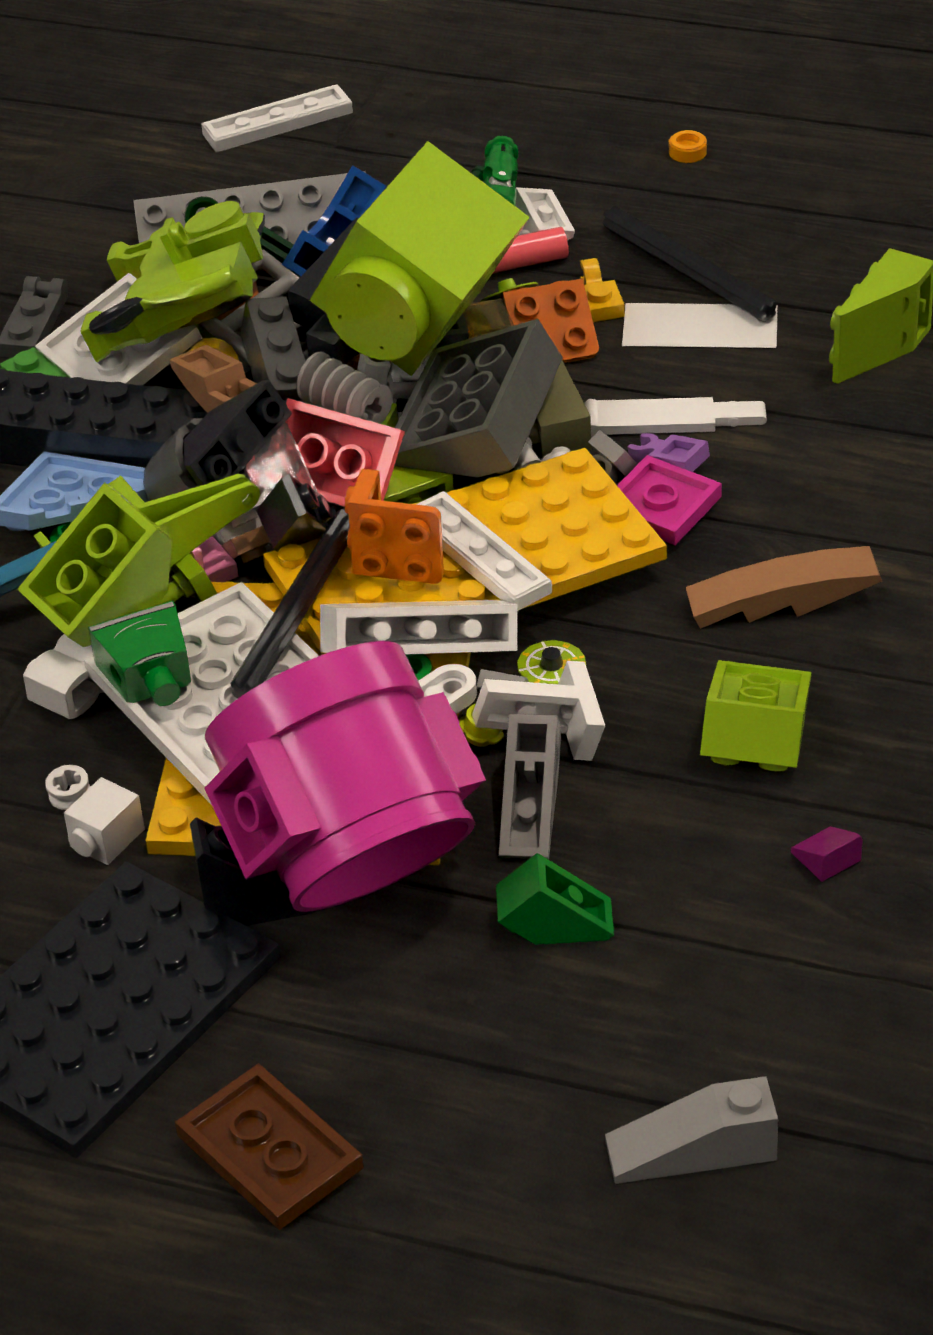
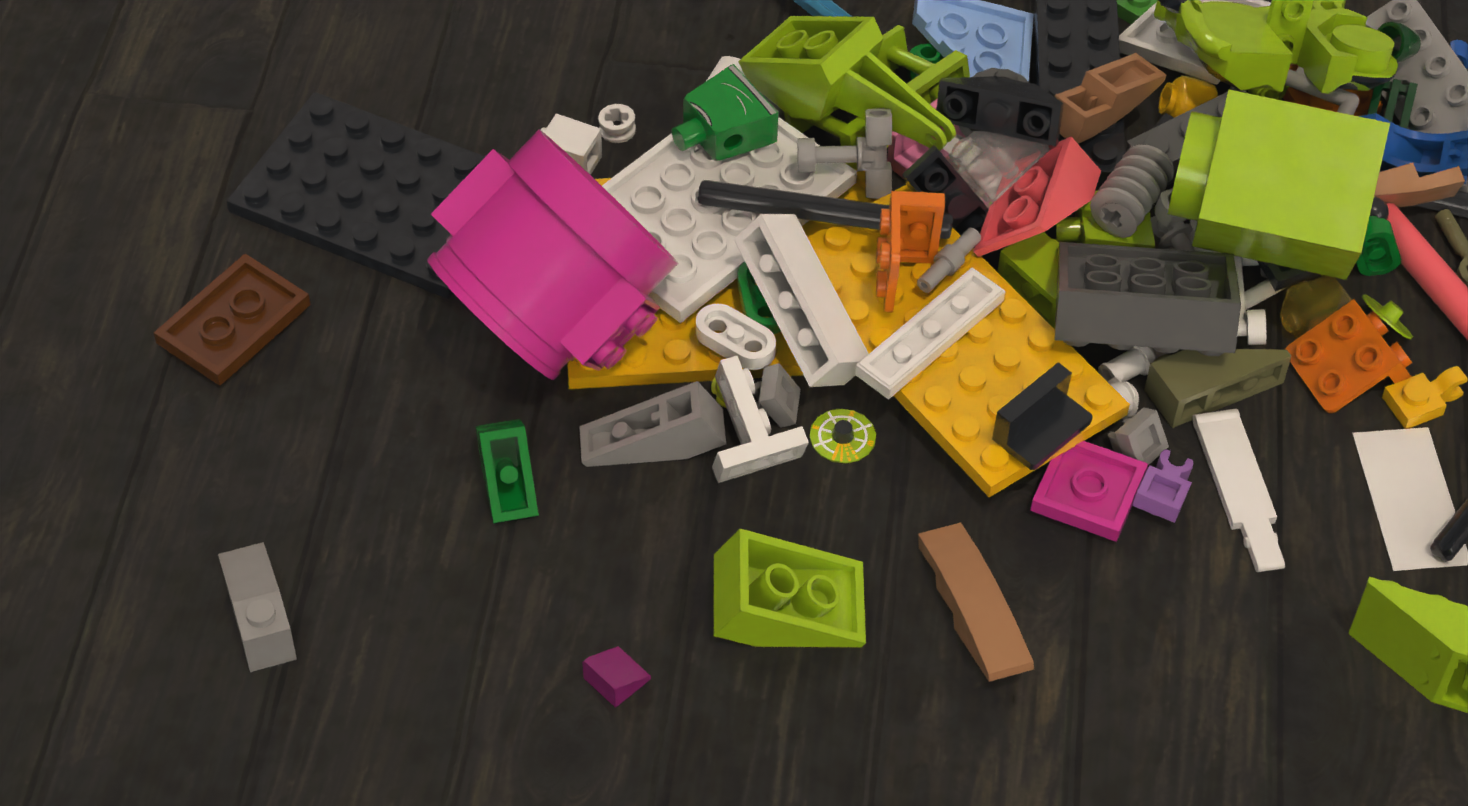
camera: 75 degrees right, 10 degrees up
none -> light grey bar [797,108,892,199]
none -> black panel [992,362,1093,470]

